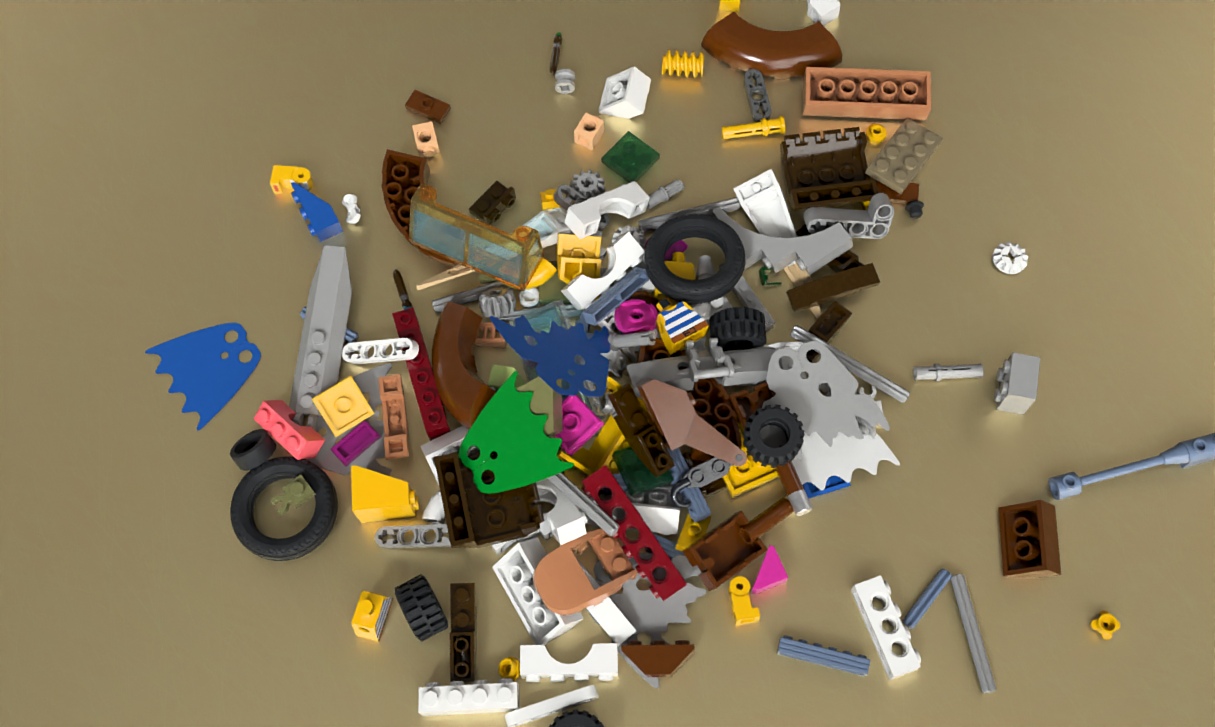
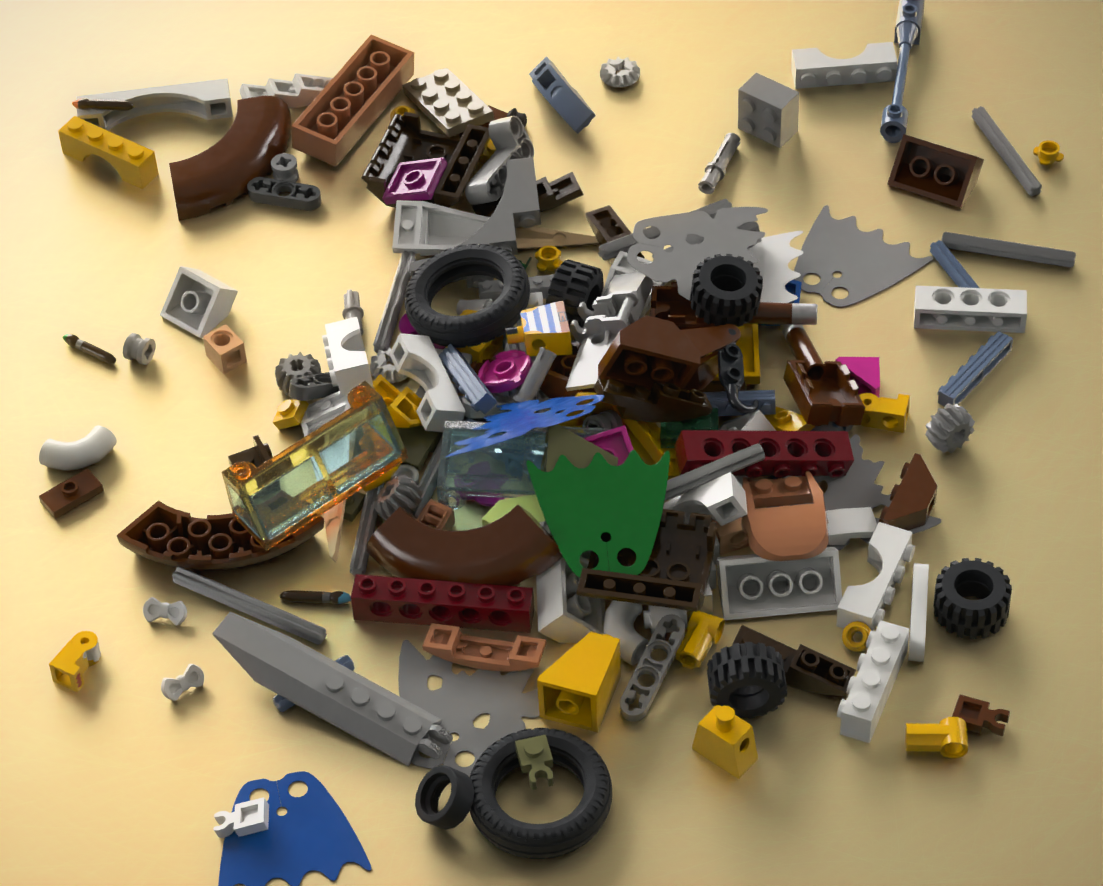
camera: 65 degrees left, 20 degrees down
coral arch [254,400,325,460] -> none
blue slope [291,182,343,242] -> none
yellow tile [312,375,375,437] -> none
magenta tile [331,420,381,467] -> none
white beam [342,338,419,364] -> none
light nougat brick [412,121,440,157] -> none
clear green plate [601,131,660,183] -> none
yellow piece [662,49,704,78] -> none
yellow pin [722,116,785,140] -> none
dark brown slope [786,263,880,312] -> none
none -> white cylinder [39,425,117,471]
none -> white piece [161,664,204,701]
none -> light grey axle [172,567,327,645]
none -> white plate [213,797,269,838]
none -> white slope [239,73,332,108]
none -> light grey wheel [271,153,299,182]
none -> magenta tile [382,157,448,205]
none -> sand blue slope [529,56,596,133]
none -> yellow plate [535,245,563,271]
none -> yellow piece [676,610,725,670]
none -> white arch [791,42,897,89]
none -> light grey piece [794,205,934,307]
none -> light grey gear [925,403,975,453]
none -> light grey axle [972,106,1042,196]

